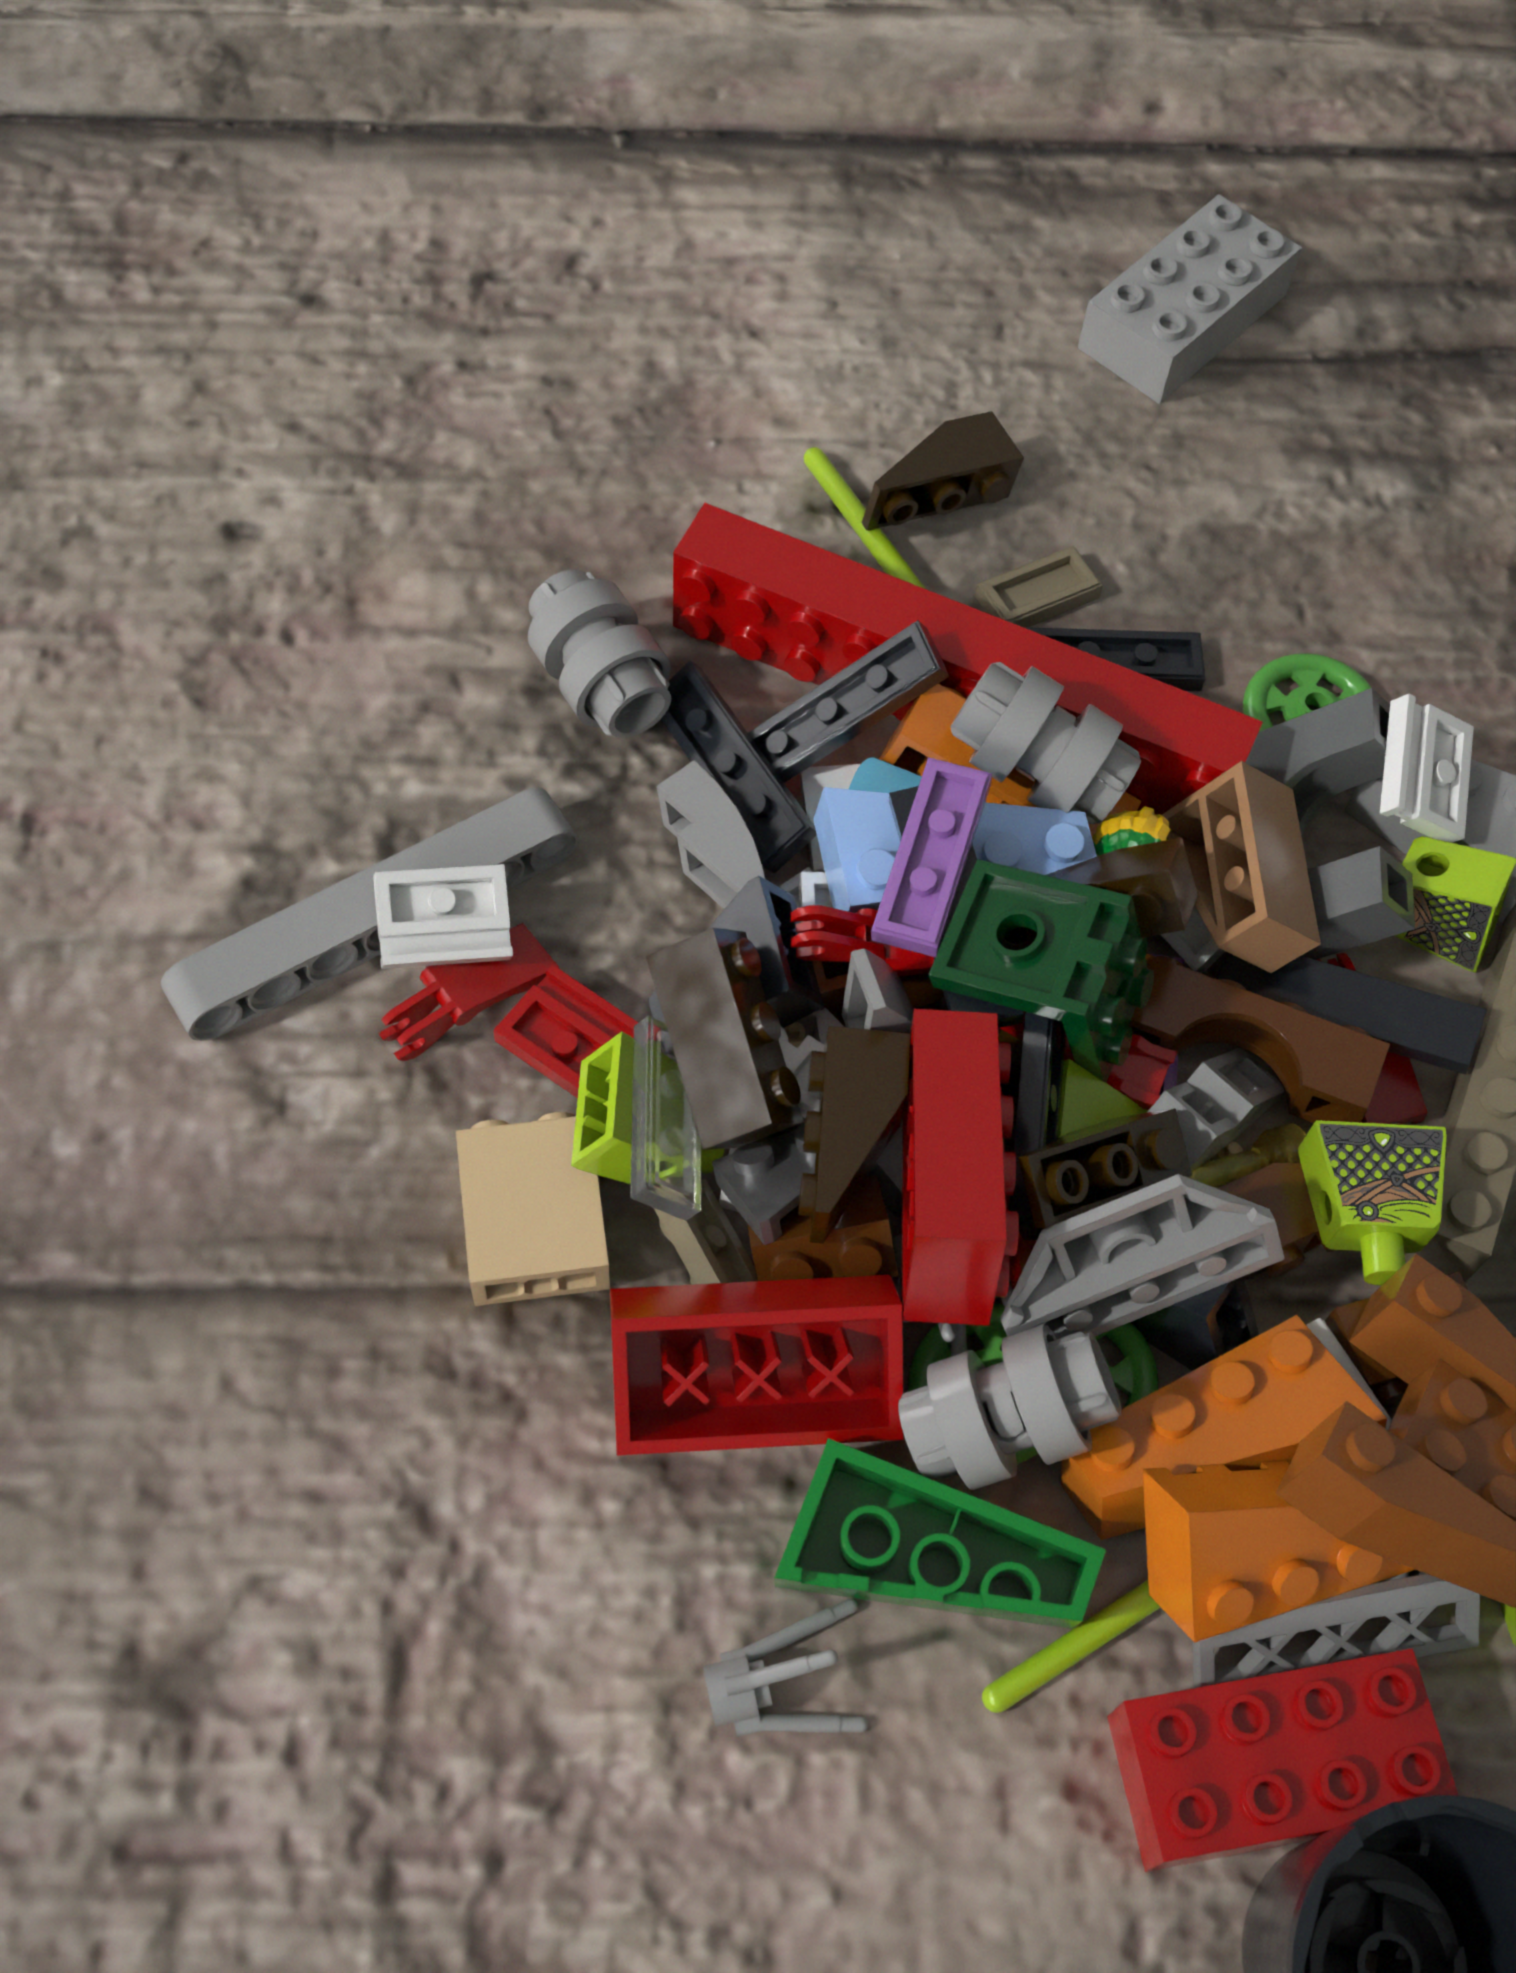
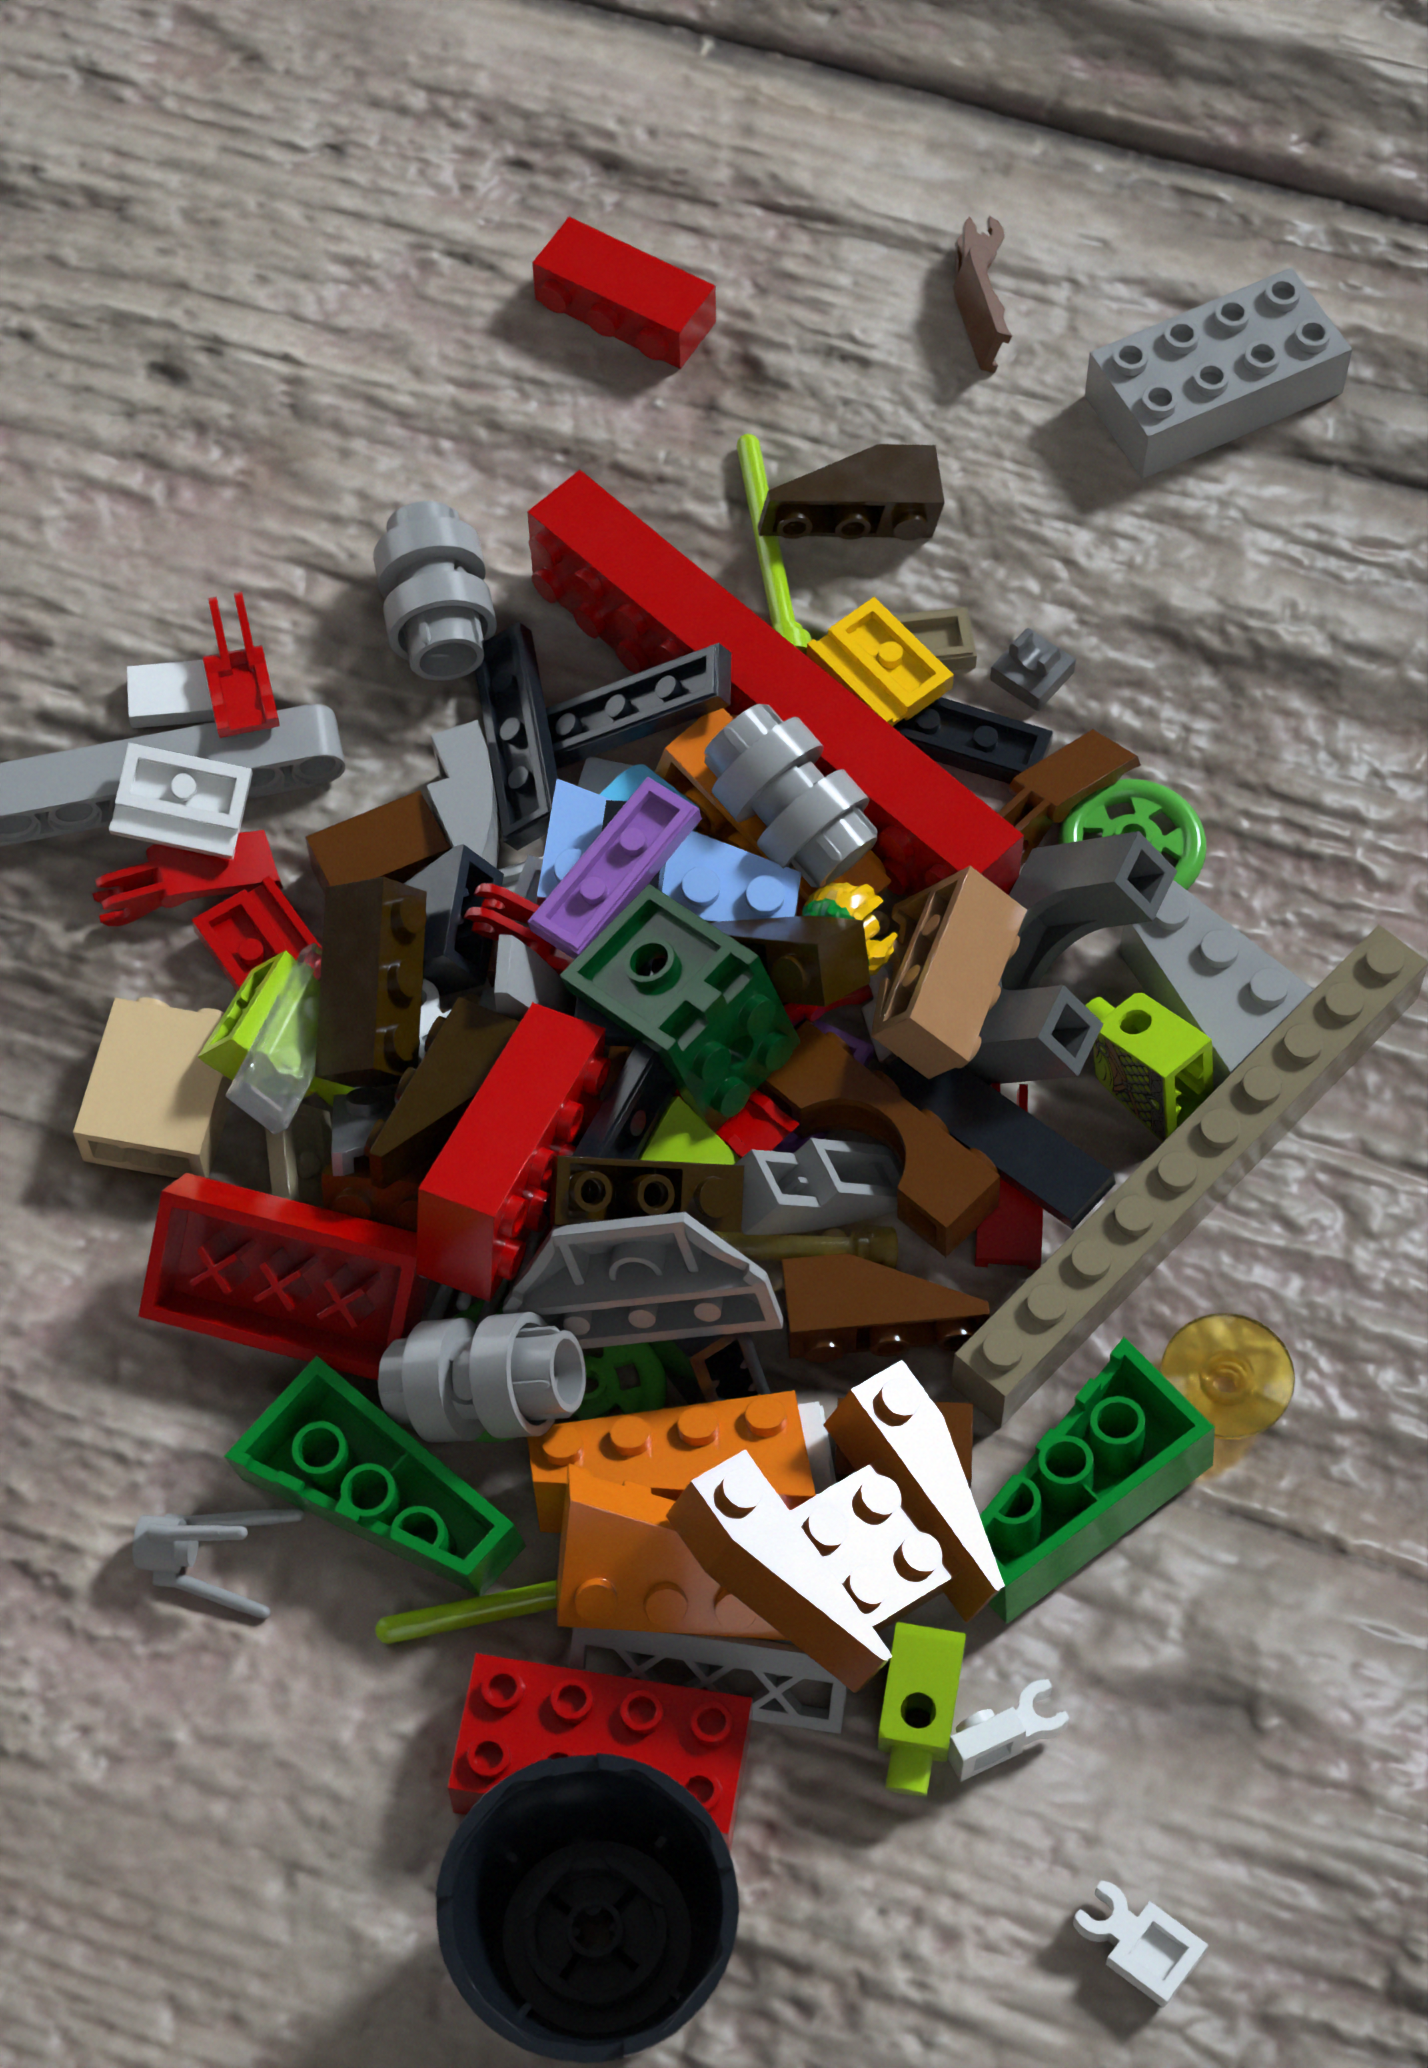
camera: 25 degrees right, 0 degrees up
torso [1298,1120,1447,1285] -> none
white plate [1380,694,1474,843] -> none
none -> white tile [127,660,215,729]
none -> red arm [202,592,280,738]
none -> reddish brown brick [305,790,450,895]
none -> red brick [532,216,716,369]
none -> yellow plate [807,597,954,727]
none -> reddish brown arm [953,216,1012,373]
none -> flat silver tile [990,628,1076,712]
none -> reddish brown arm [998,729,1141,866]

